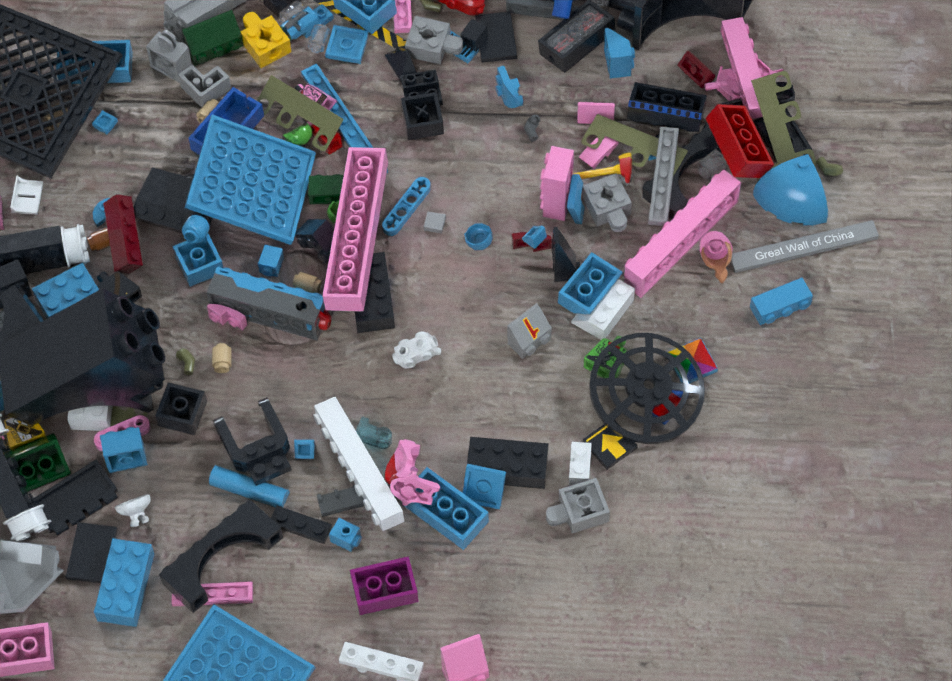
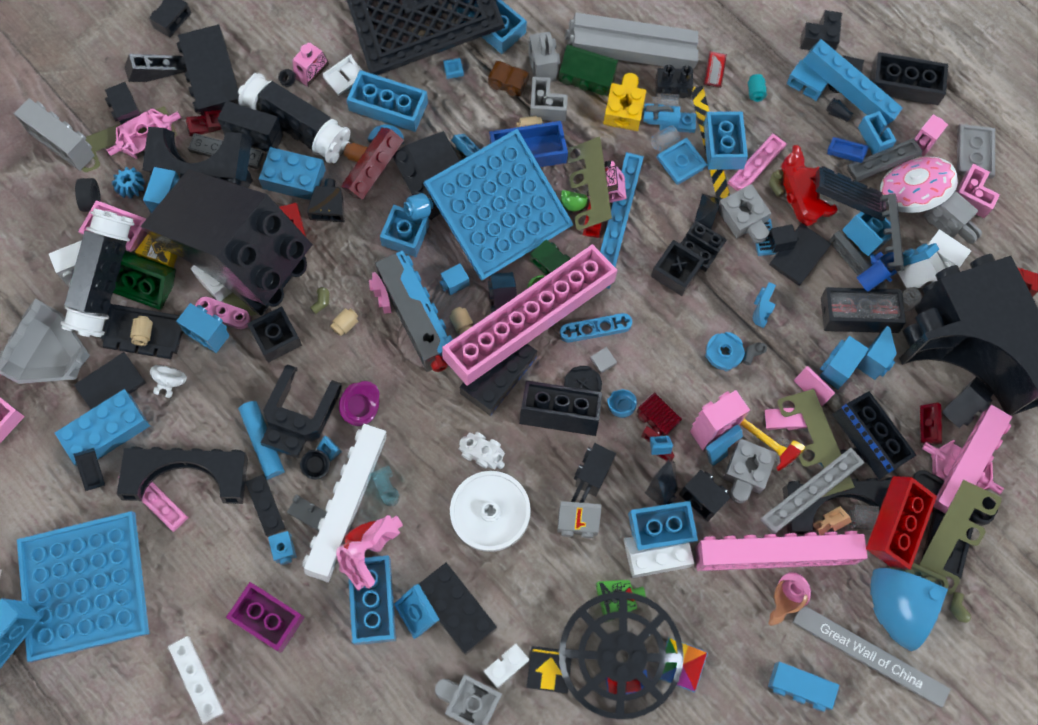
camera: 40 degrees right, 10 degrees up
none -> black tile [74,448,105,491]
none -> tan brick [130,316,153,346]
none -> black hair [300,450,331,480]
none -> magenta piece [339,381,380,426]
none -> dark azure brick [347,70,428,132]
none -> white dish [450,471,531,552]
none -> dark azure plate [451,134,480,157]
none -> reddish brown brick [488,61,529,96]
none -> black slope [519,380,602,436]
none -> black tile [564,365,602,392]
none -> black brick [571,443,616,503]
none -> dark red brick [637,392,682,436]
none -> black brick [679,470,731,522]
none -> dark azure plate [705,332,745,371]
none -> light nougat plate [813,506,852,536]
none -> dark azure brick [819,336,869,390]
none -> black brick [942,377,994,428]

